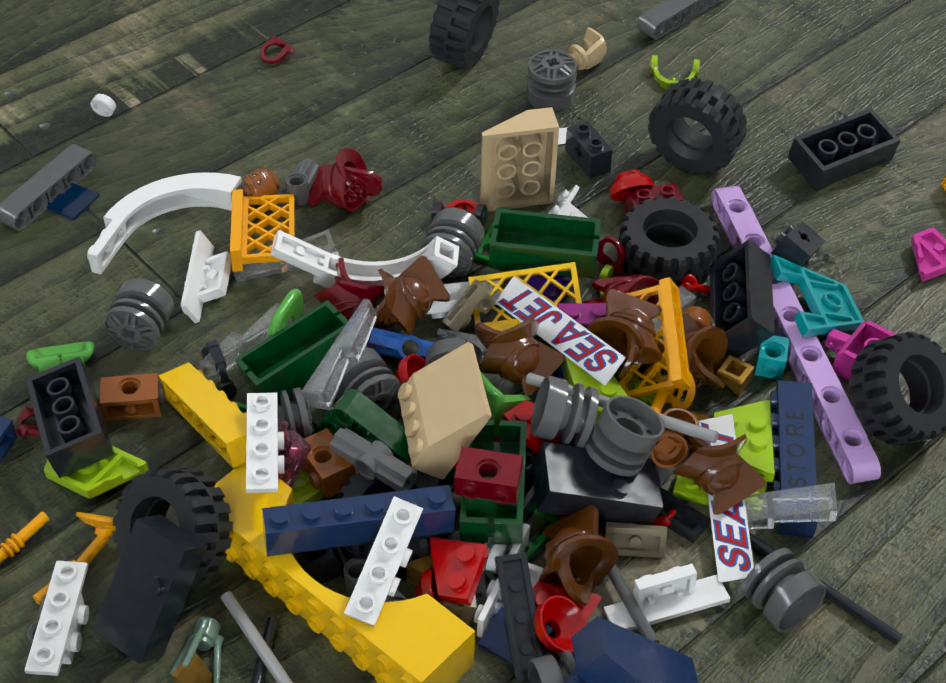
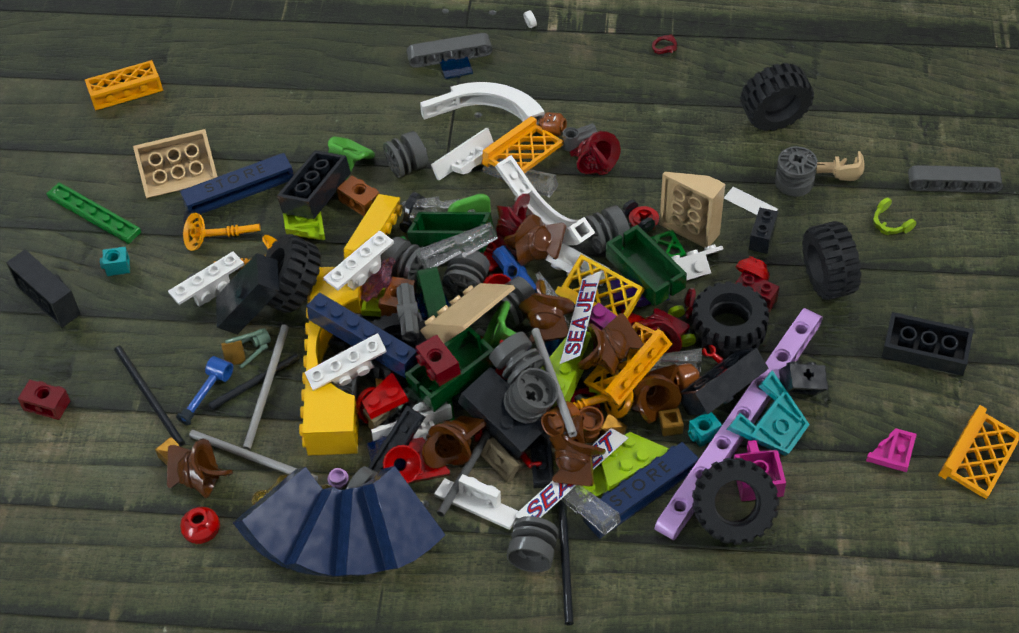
camera: 50 degrees right, 5 degrees up
dark tan hinge [442,279,496,333] -> none

